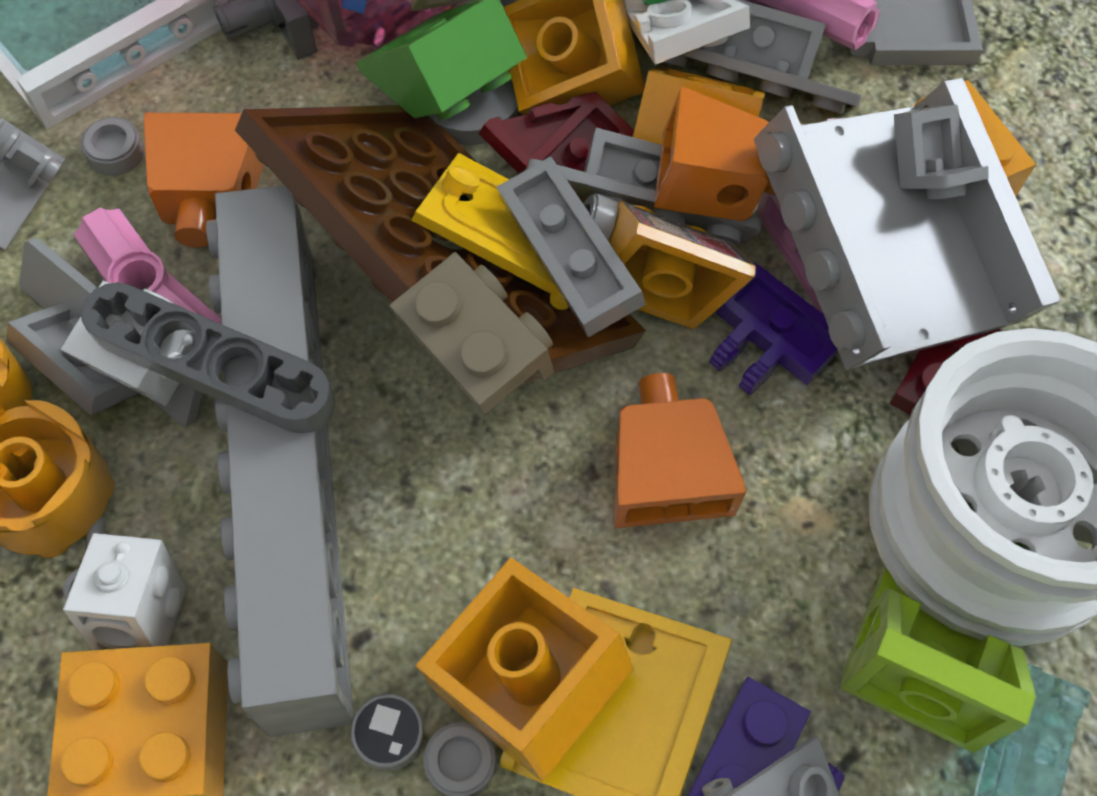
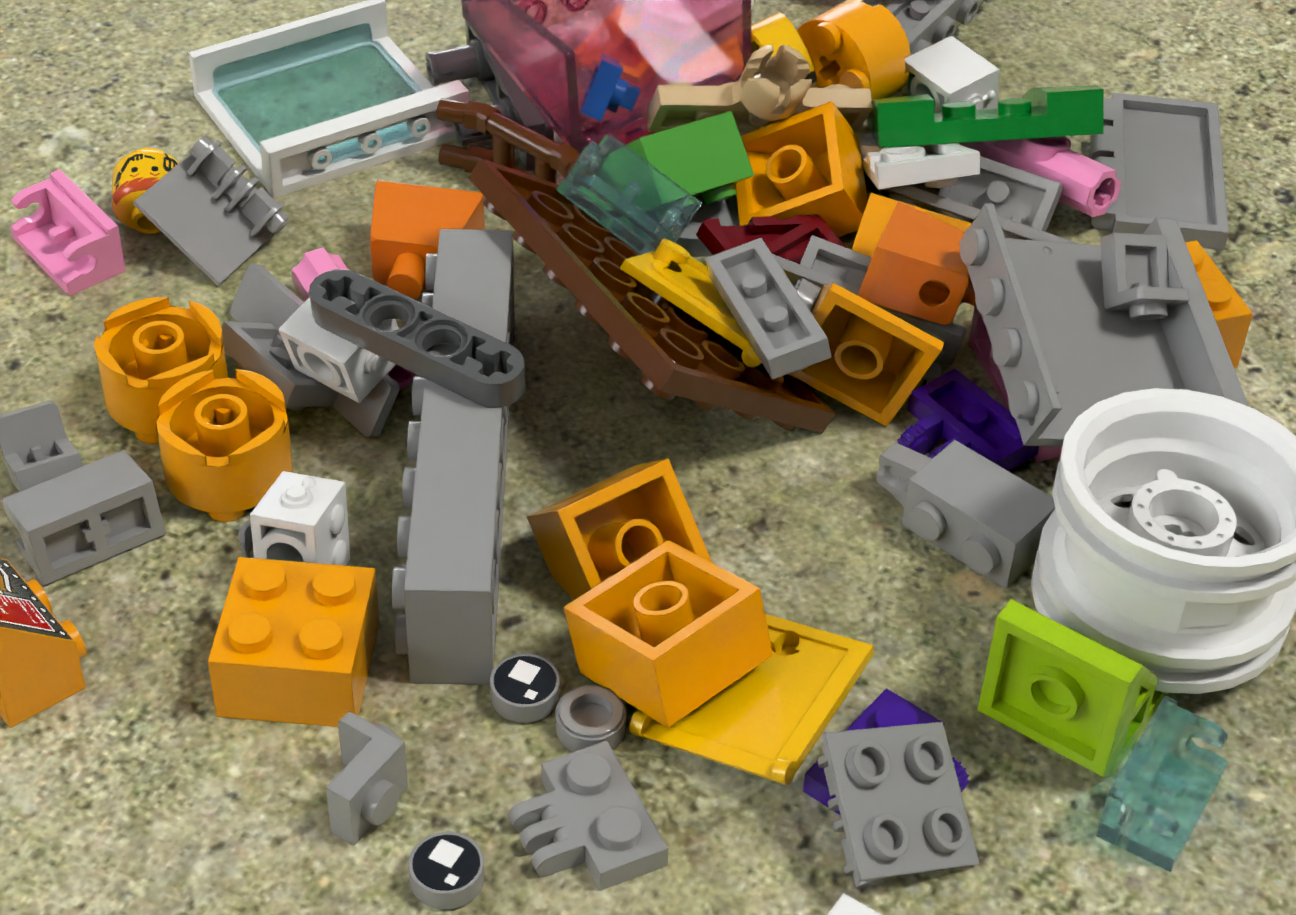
camera: 10 degrees right, 20 degrees down
light grey tile [81,117,145,176] -> none
dark tan bracket [389,252,554,415] -> none
orange torso [613,373,746,529] -> none
none -> reddish brown piece [437,98,599,195]
none -> light orange slope [526,458,712,601]
none -> clear light blue hinge [556,134,702,255]
none -> light grey hinge [876,440,1055,589]

